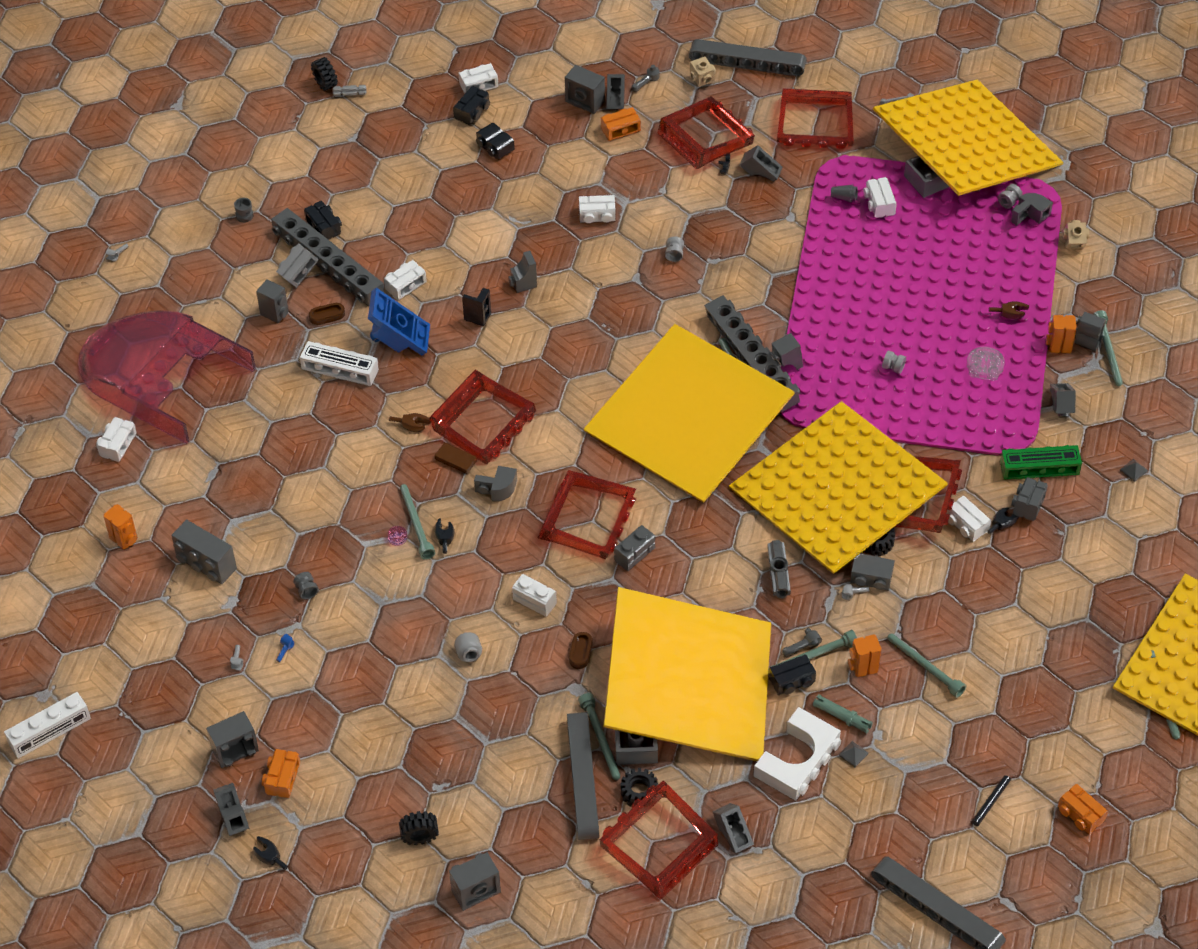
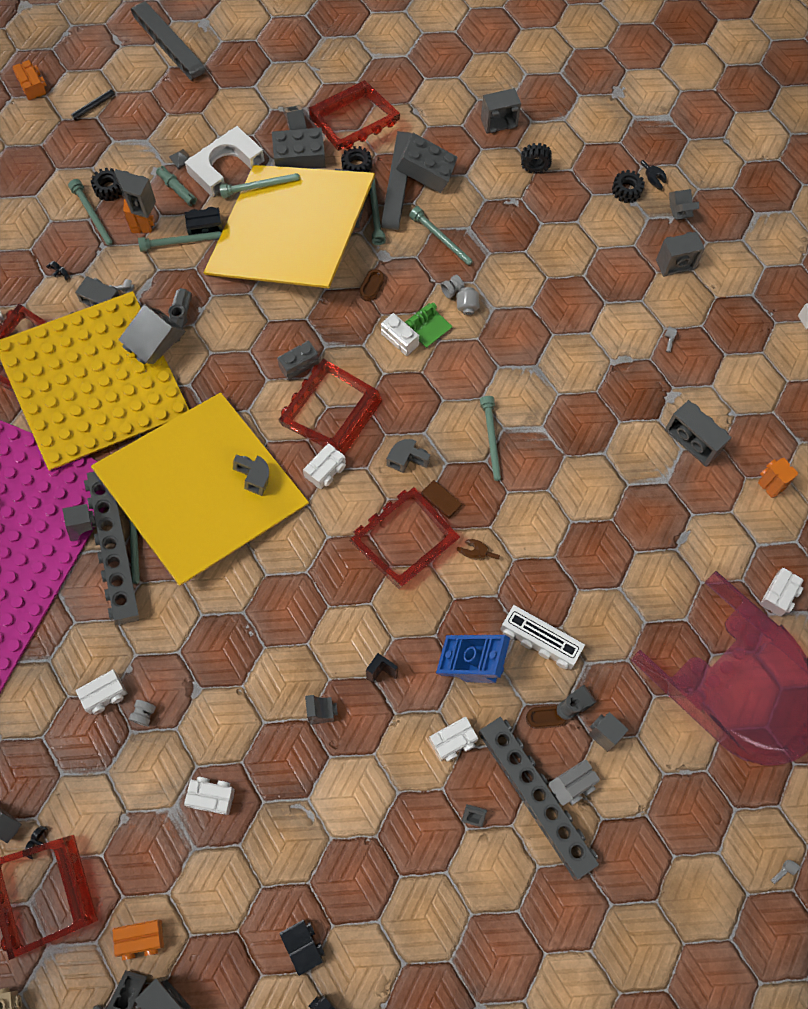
camera: 170 degrees left, 15 degrees up
dark grey wheel [234,197,254,223] -> none
orange brick [262,749,300,798] -> none
blue hand [276,634,295,662] -> none
dark grey wheel [293,572,319,599] -> none
black brick [304,201,342,240] -> none
clear pink tile [388,526,407,546] -> none
black hand [434,518,455,554] -> none
dark grey piece [782,628,822,657] -> none
none -> black piece [46,261,70,281]
none -> white brick [76,670,128,715]
none -> black tyre [91,168,122,201]
none -> dark grey slope [114,169,156,218]
none -> slope [118,304,186,364]
none -> sand green piece [220,173,300,198]
none -> dark grey brick [233,454,269,496]
none -> dark grey brick [272,127,326,169]
none -> white brick [303,444,346,489]
none -> dark grey brick [396,133,458,193]
none -> bright green hinge [405,303,453,348]
none -> sand green piece [409,206,473,265]
none -> light grey wheel [440,275,465,299]
none -> dark grey slope [461,804,487,828]
none -> dark grey piece [557,685,597,720]
none -> black tyre [612,170,645,203]

